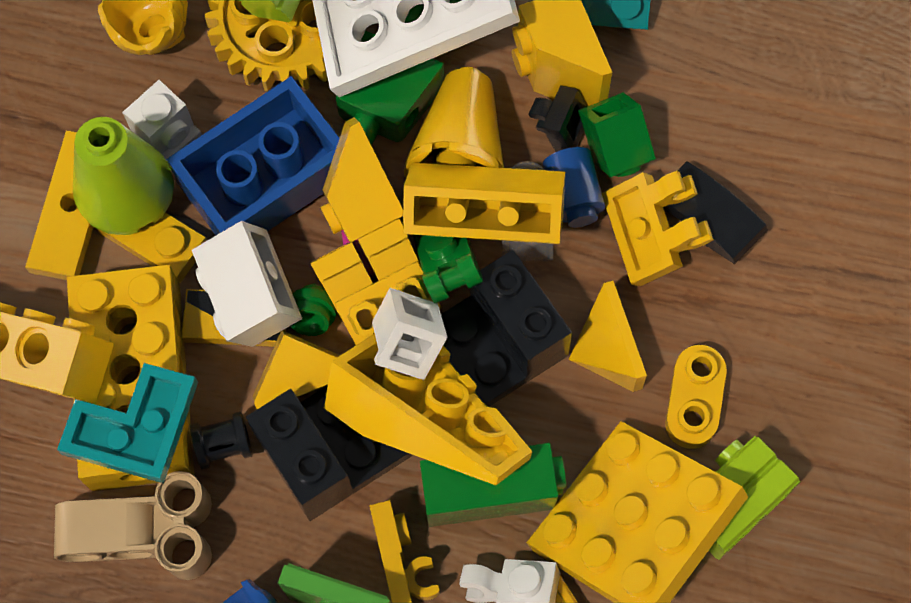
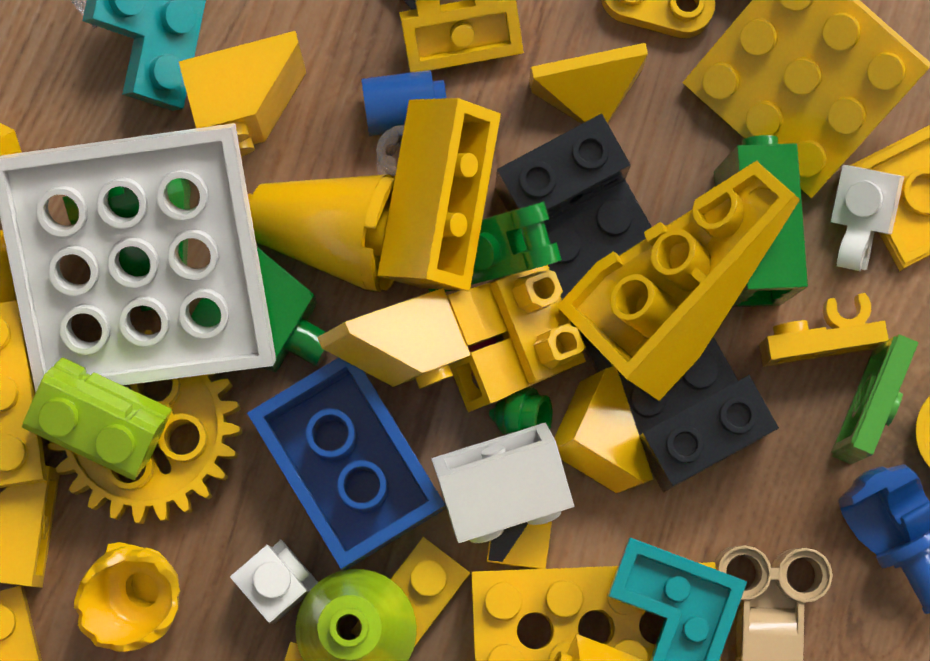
camera: 90 degrees left, 10 degrees up
black bush [190,411,253,470] -> none
white brick [372,288,447,380] -> none
black tile [528,85,587,152] -> none
green brick [578,92,656,178] -> none

